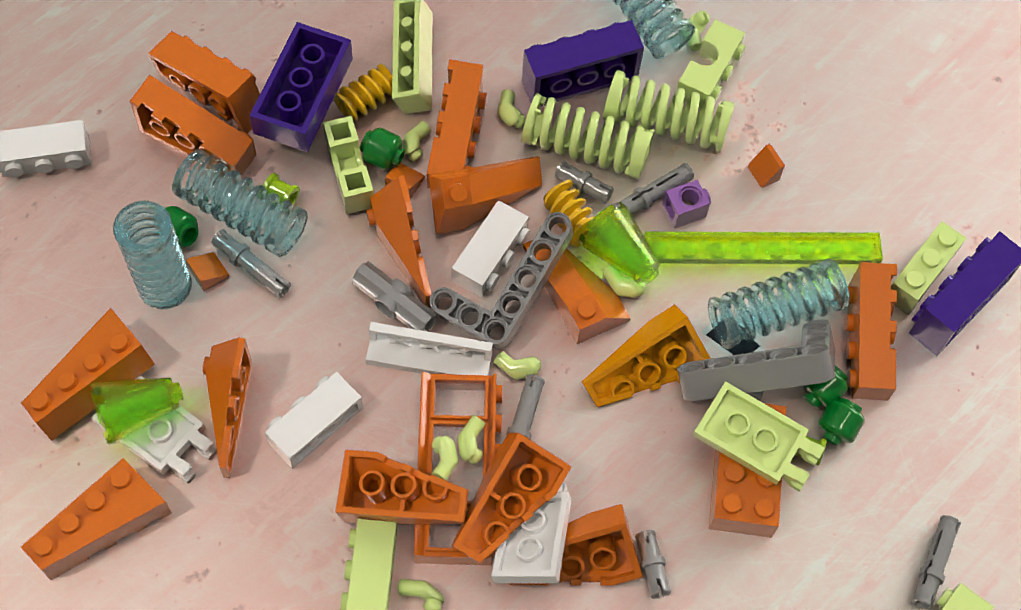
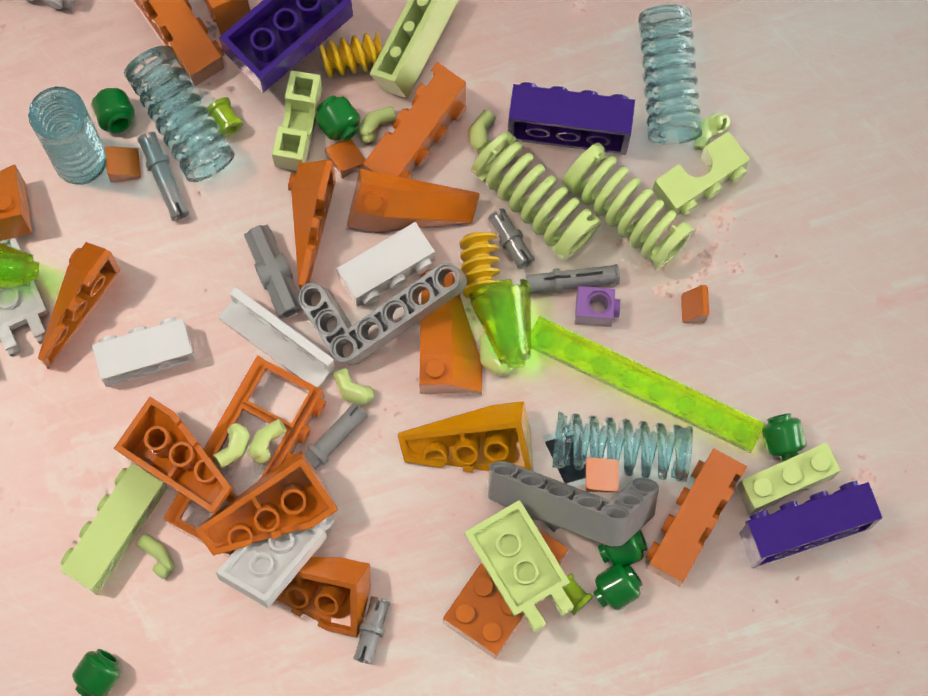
camera: 30 degrees right, 10 degrees up
none -> orange slope [586,457,619,492]
none -> green head [762,413,807,461]

